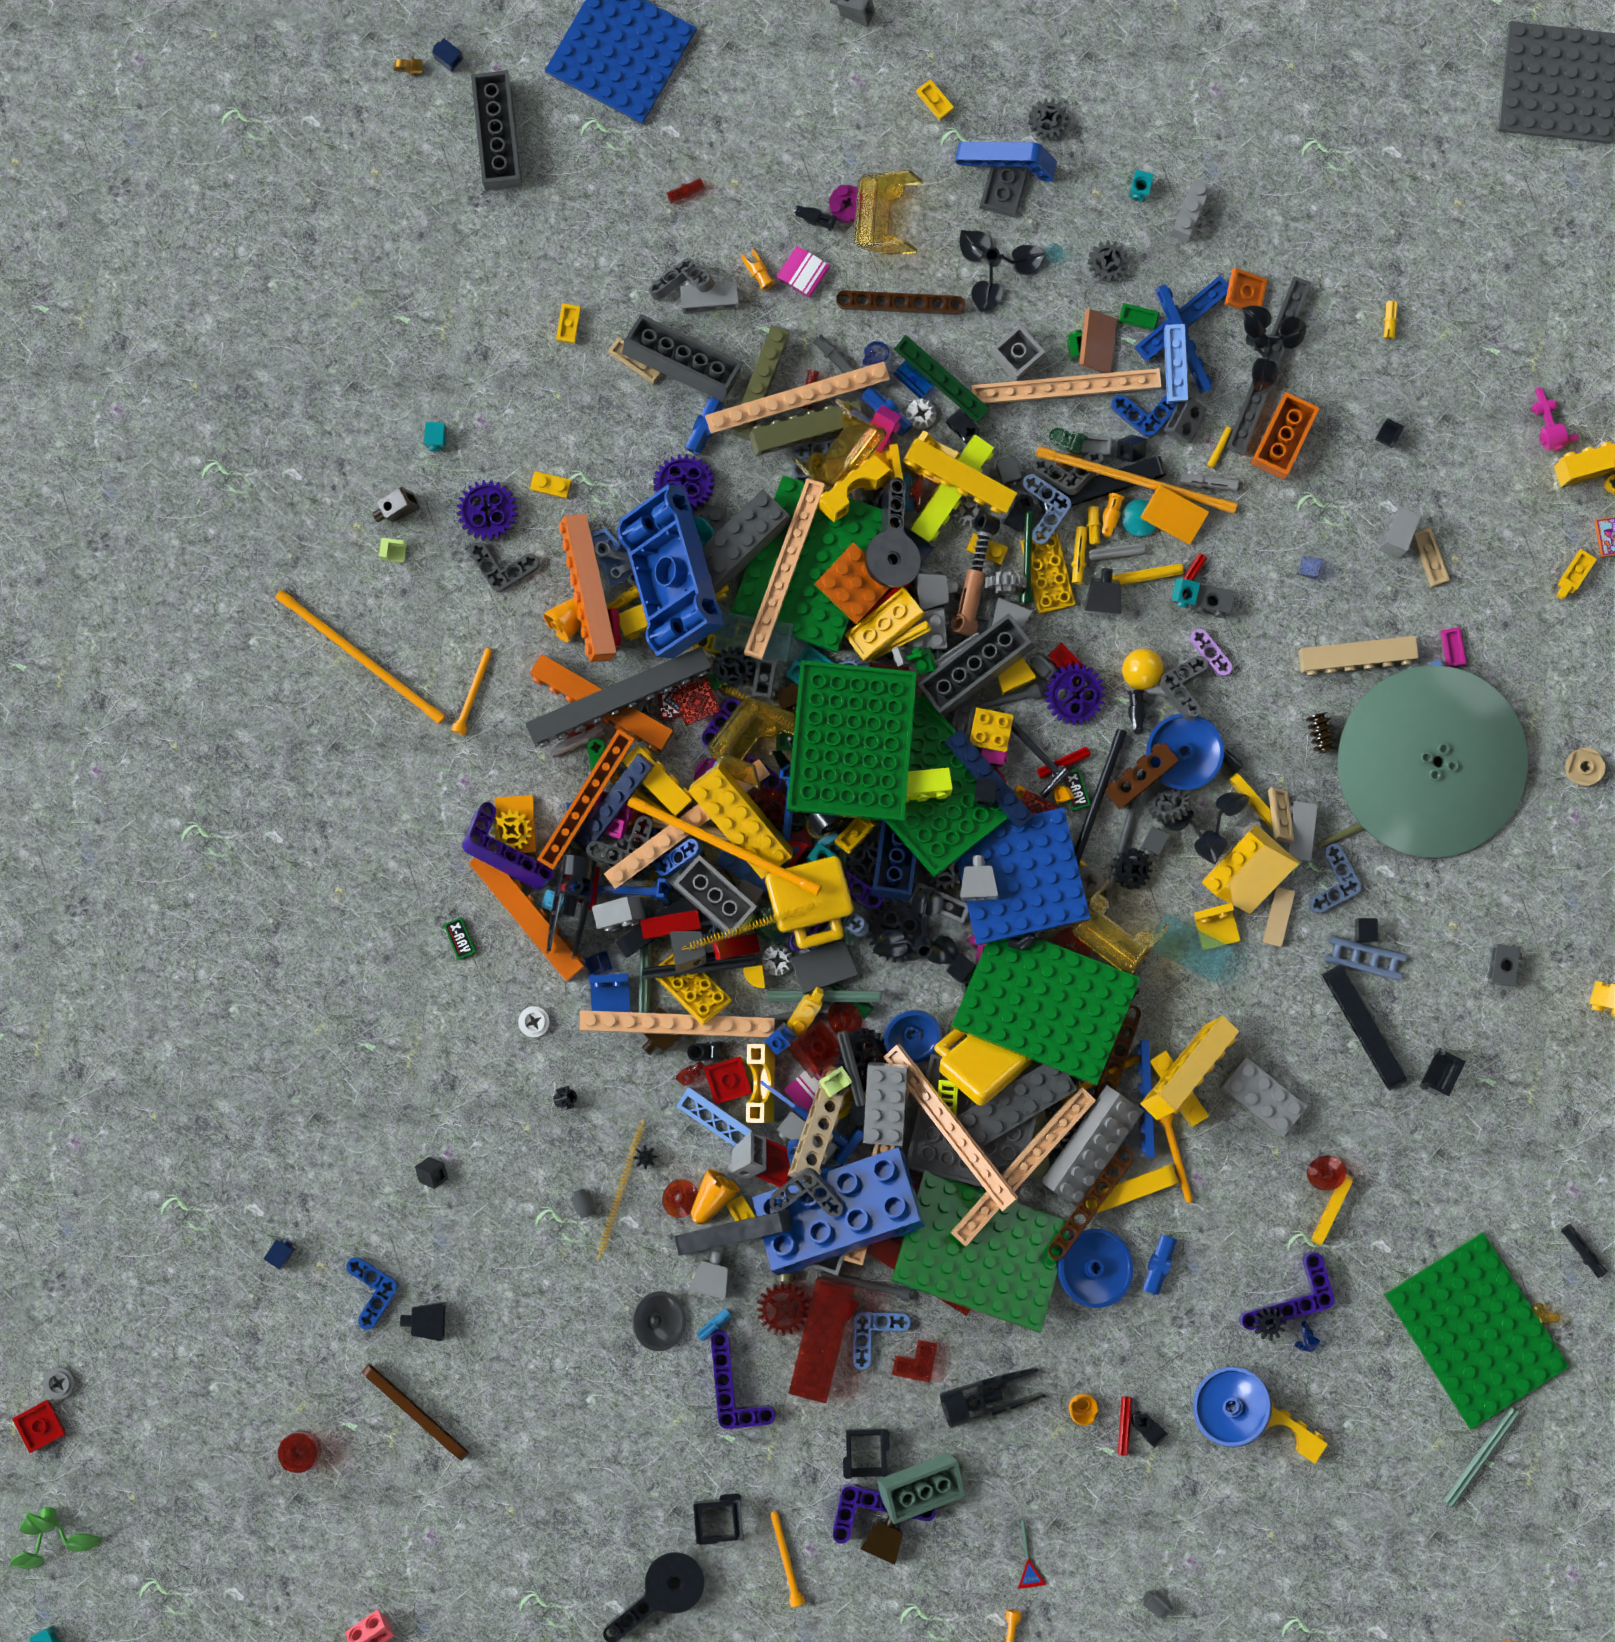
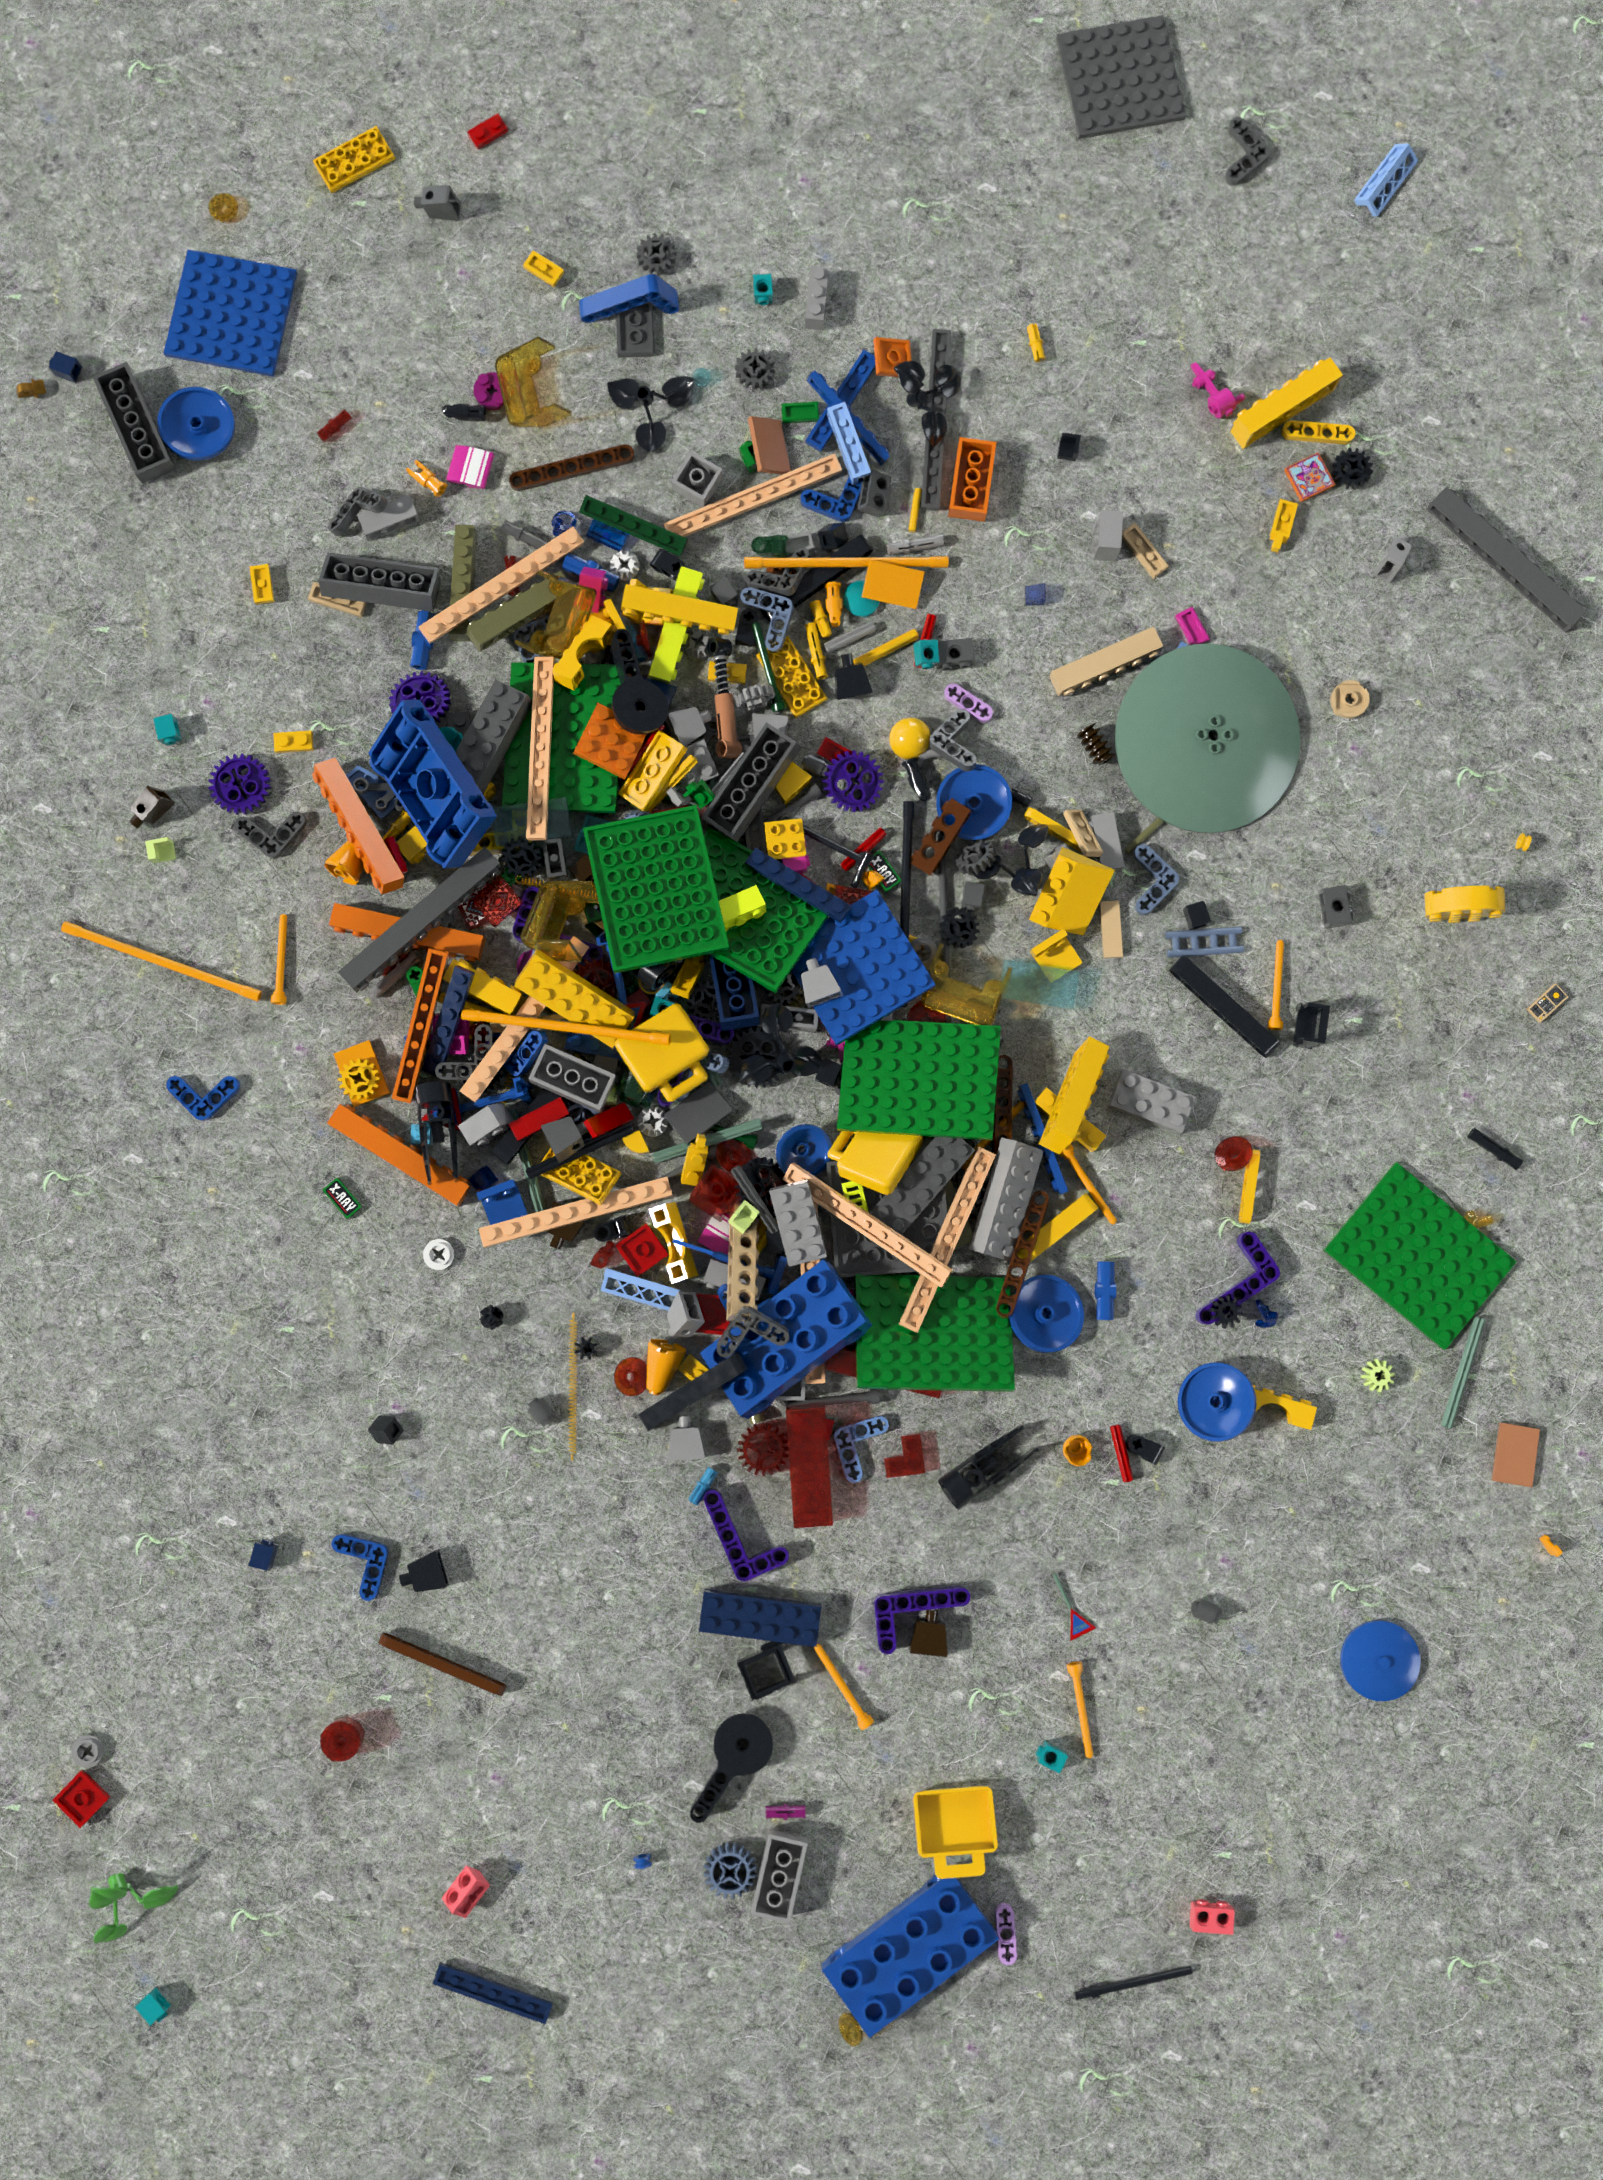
camera: 25 degrees left, 0 degrees up
dark purple beam [462,802,554,890] -> none
dark grey dish [632,1291,686,1351] -> none
yellow piece [682,901,822,951] -> none
blue bracket [765,1023,796,1055] -> none
black piece [843,1428,890,1479] -> none
sand green slope [877,1453,965,1524] -> none
black panel [973,777,997,808] -> none
black arm [1007,933,1036,951] -> none
none -> blue dish [157,387,235,461]
none -> blue beam [166,1076,240,1121]
none -> dark blue brick [699,1589,821,1647]
none -> light orange piece [1267,940,1284,1031]
none -> yellowish green gear [1360,1359,1395,1392]
none -> nougat tile [1492,1422,1540,1487]

